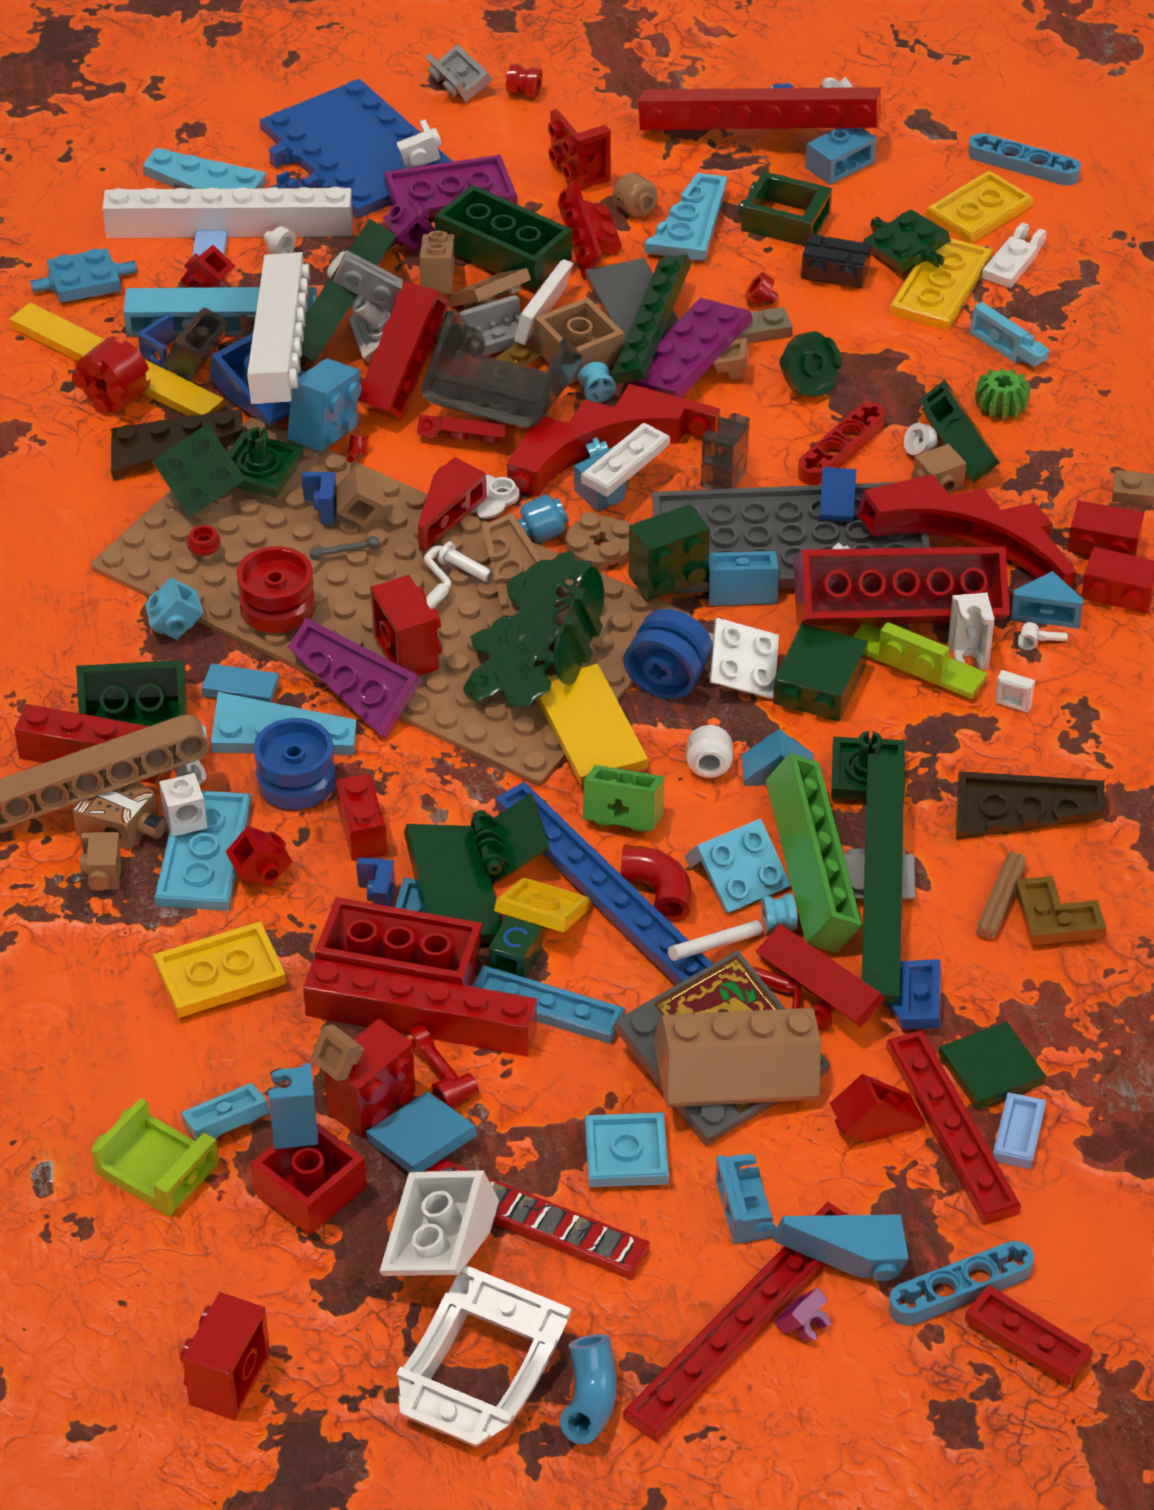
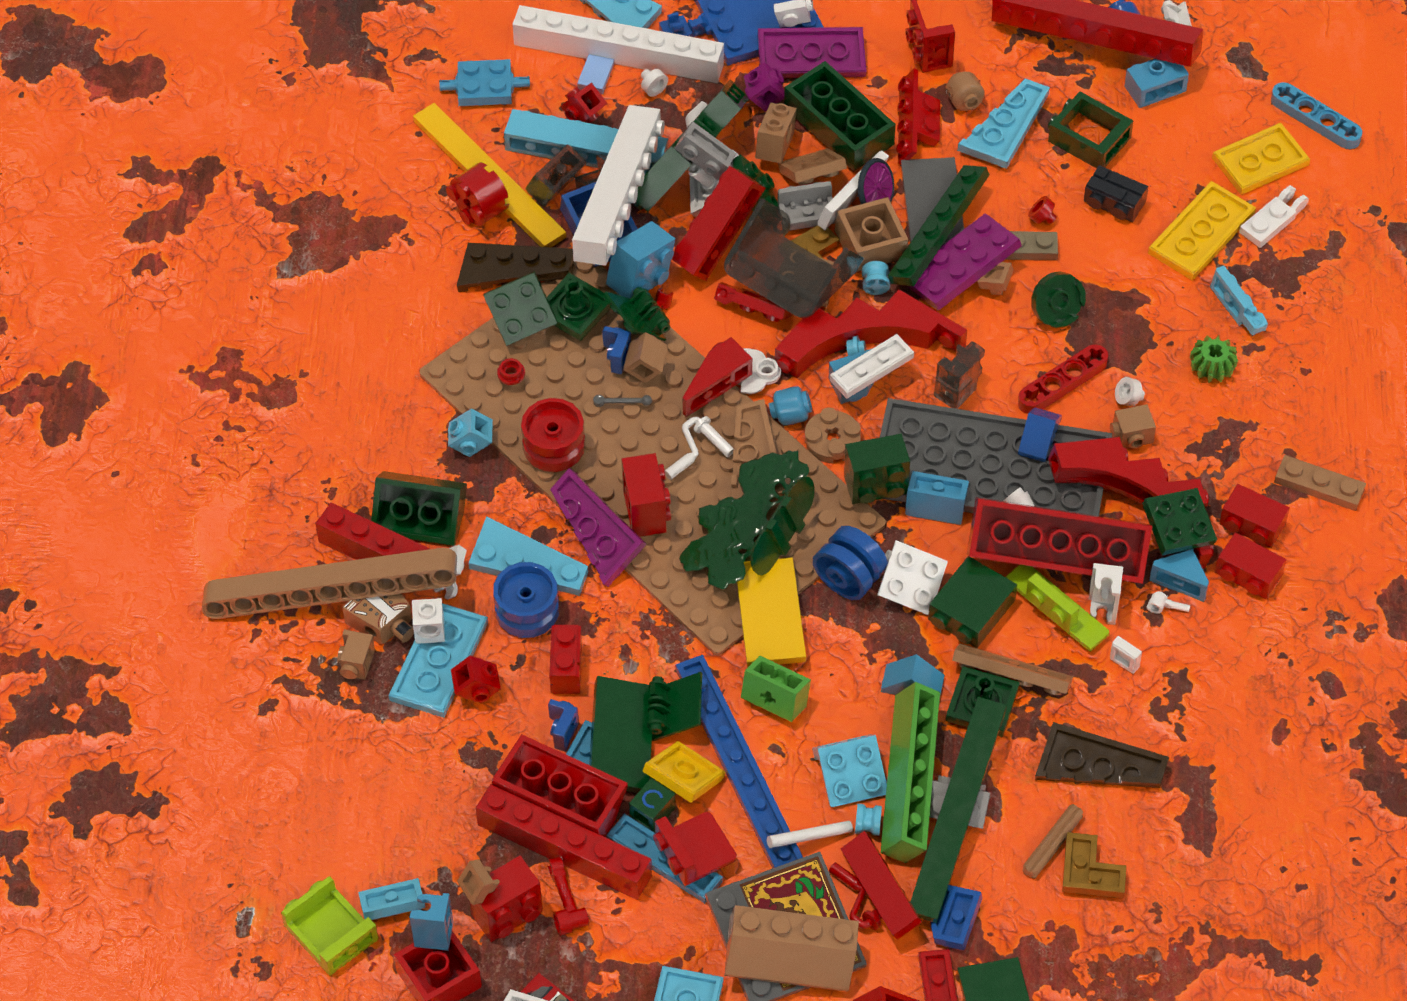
camera: 15 degrees right, 10 degrees up
blue bracket [138,314,175,371] -> none
yellow plate [153,921,287,1018] -> none
dark azure tile [202,664,280,703] -> none
dark azure tile [366,1091,477,1172] -> none
red cylinder [621,845,692,921] -> none
white head [686,725,733,778] -> none
dark green plate [863,209,951,273] -> none
dark green slope [919,380,1000,483] -> none
none -> dark green hinge [604,287,671,341]
none -> red bracket [653,812,737,886]
none -> magenta wheel [858,158,894,204]
none -> medium nougat plate [952,644,1073,695]
none -> dark green plate [1142,488,1217,555]

